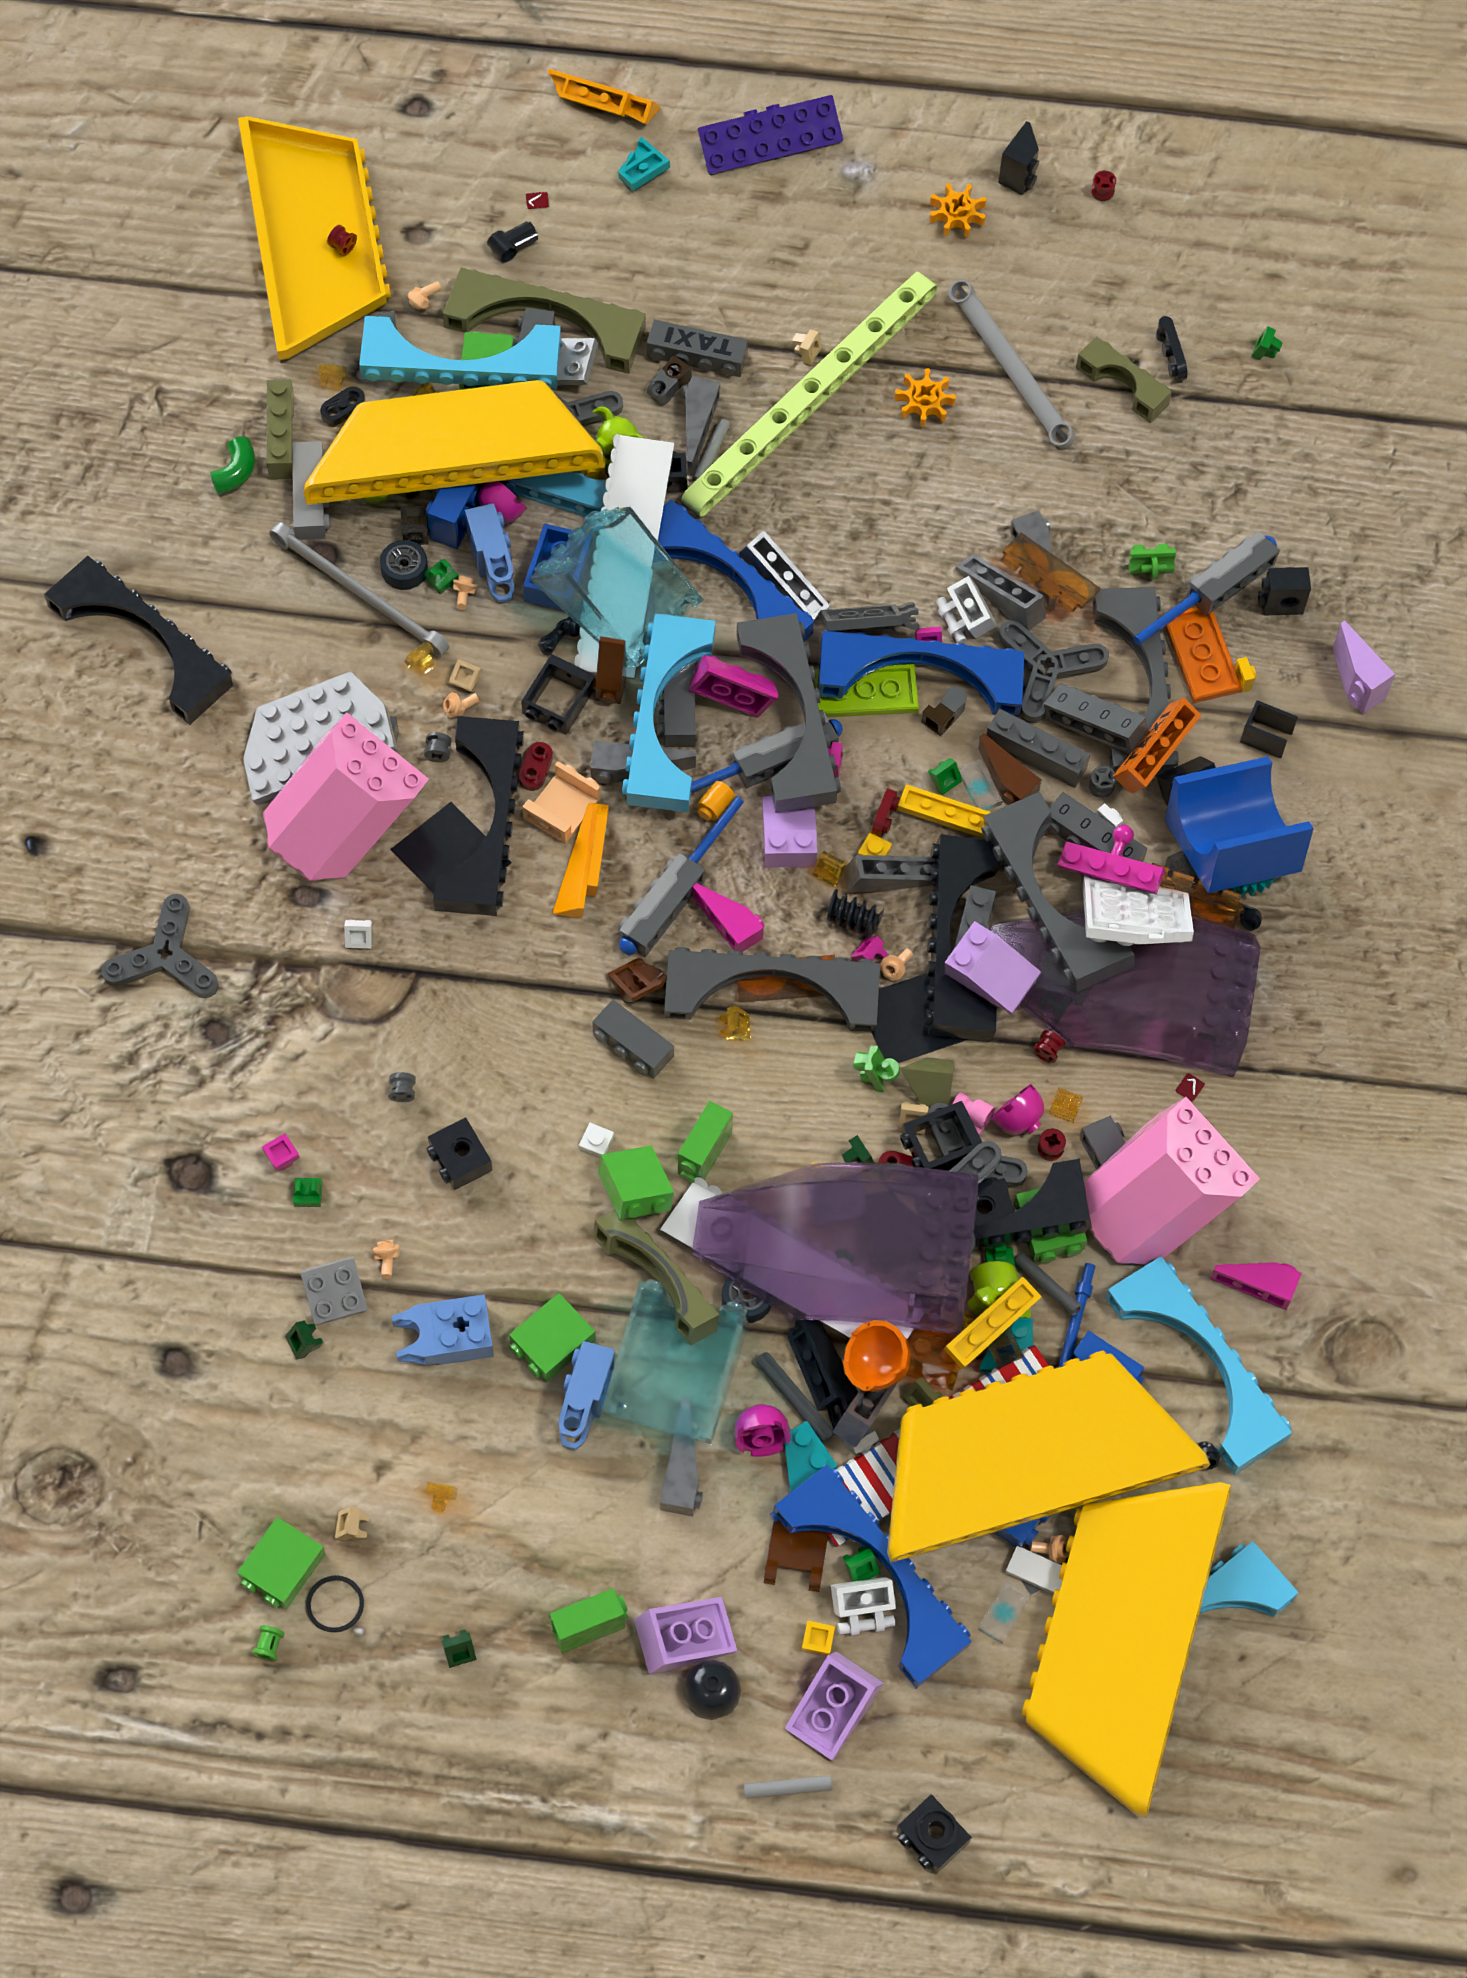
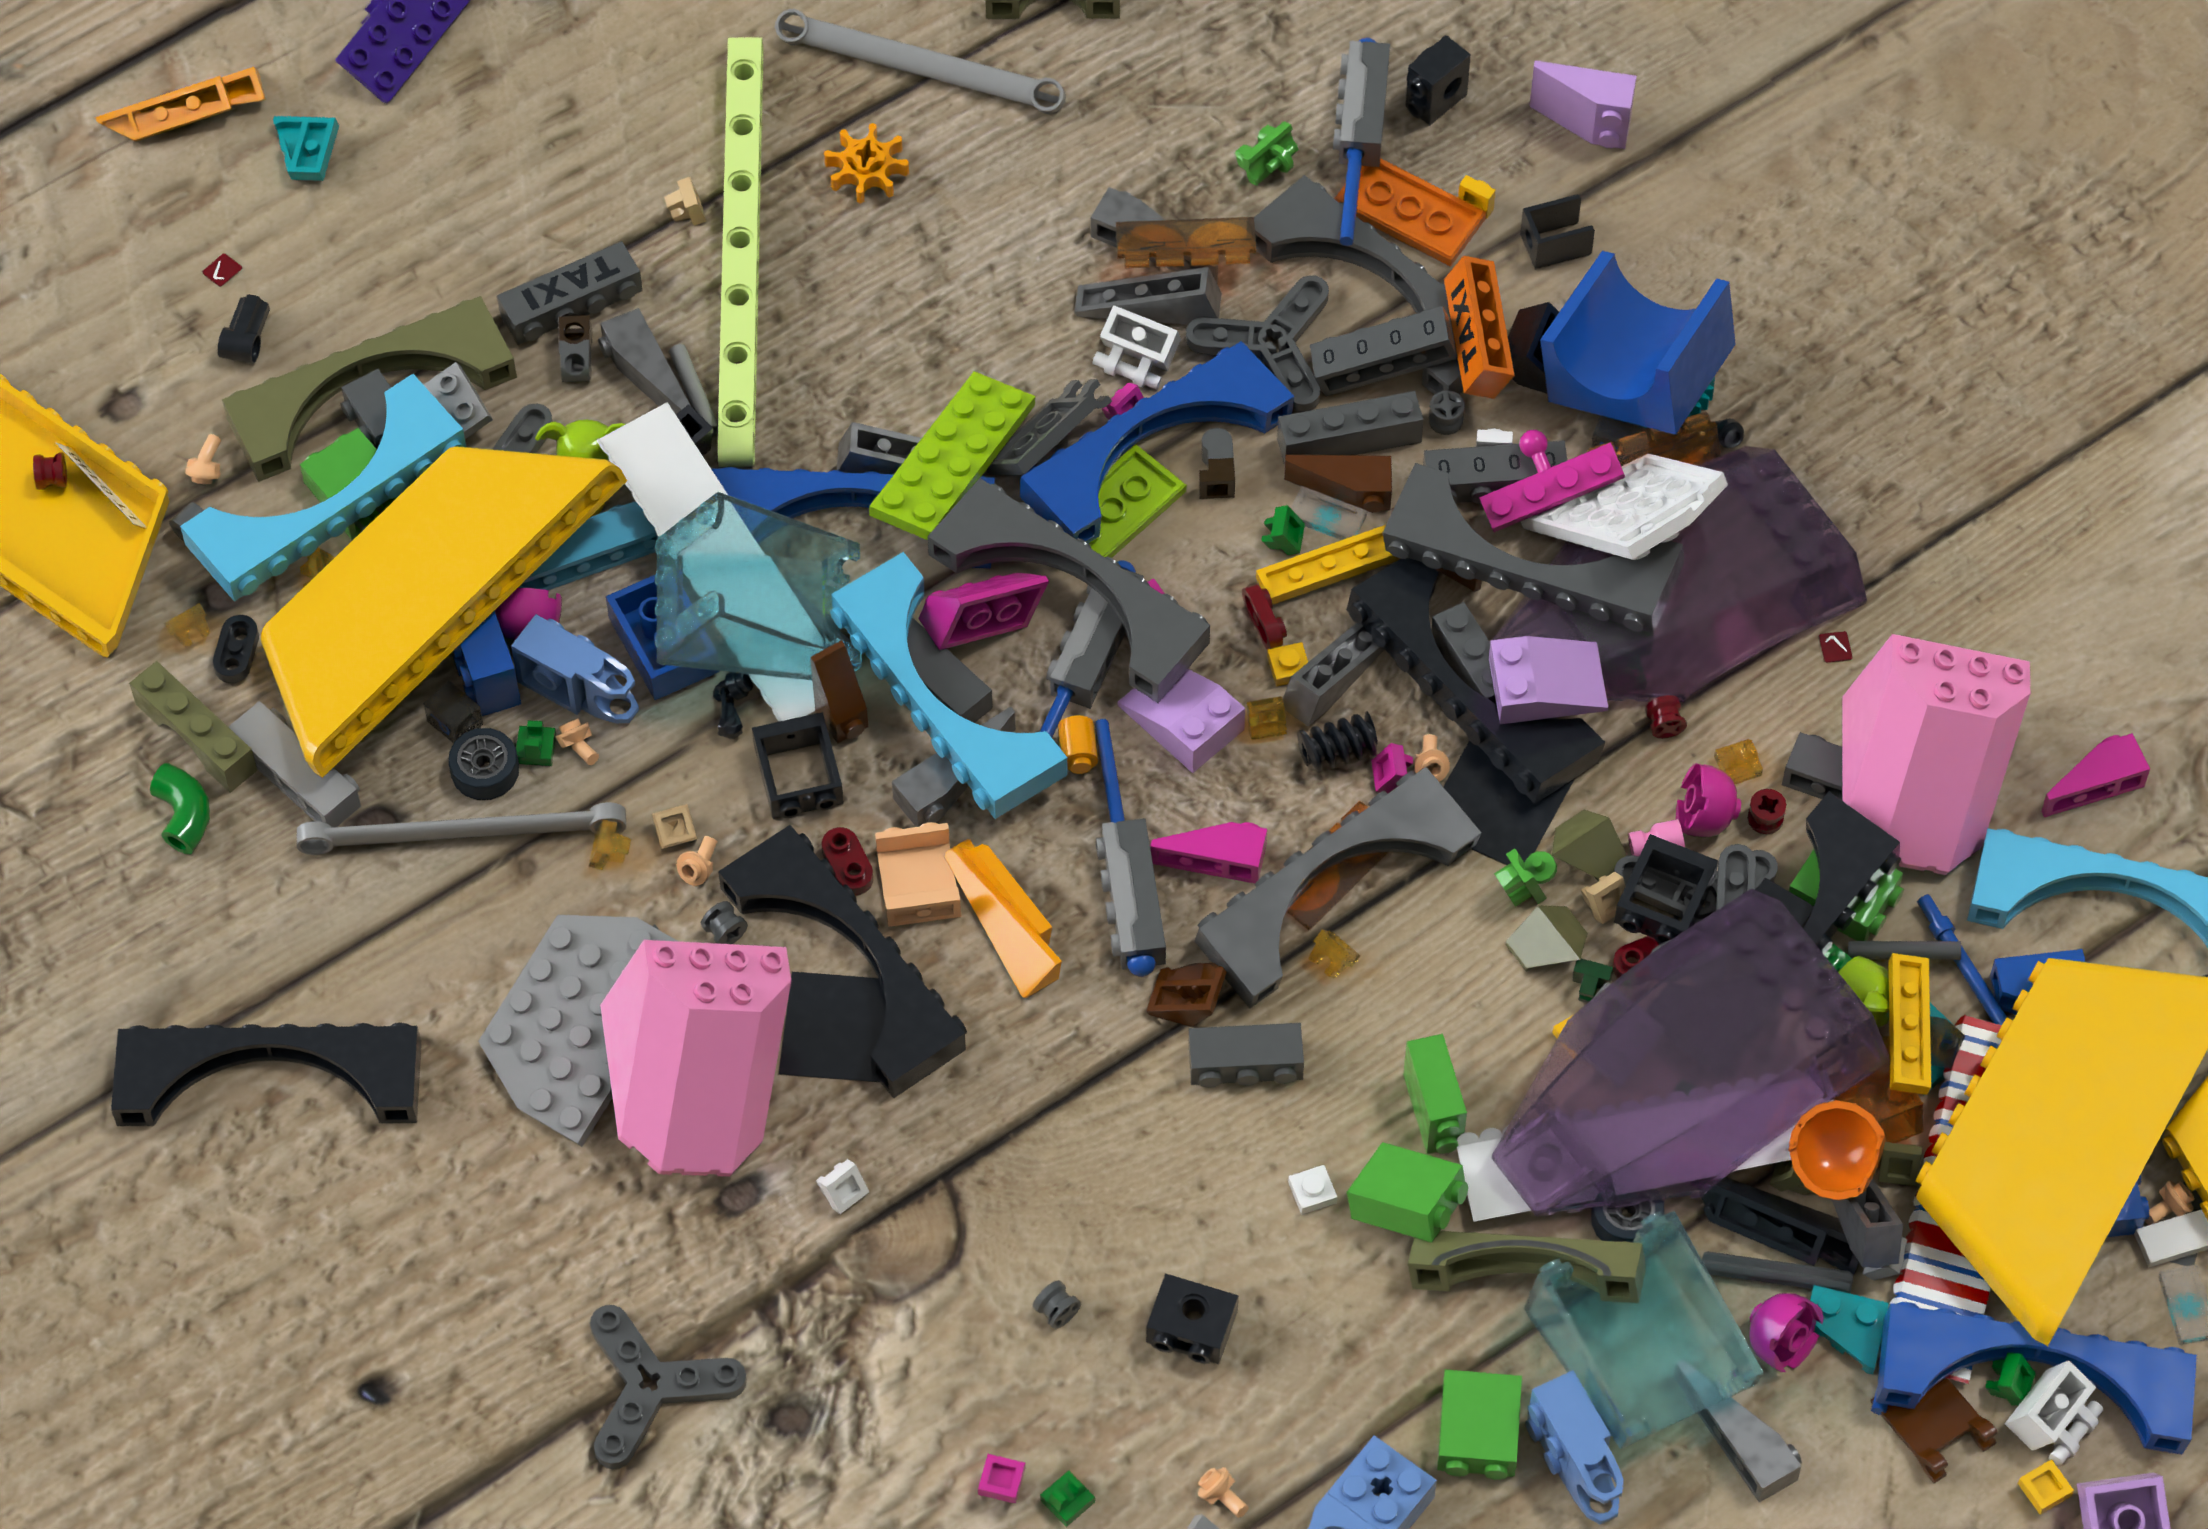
camera: 40 degrees left, 5 degrees down
none -> white sticker [55,442,147,529]
none -> lime plate [869,371,1035,540]
none -> slope [1506,905,1588,972]

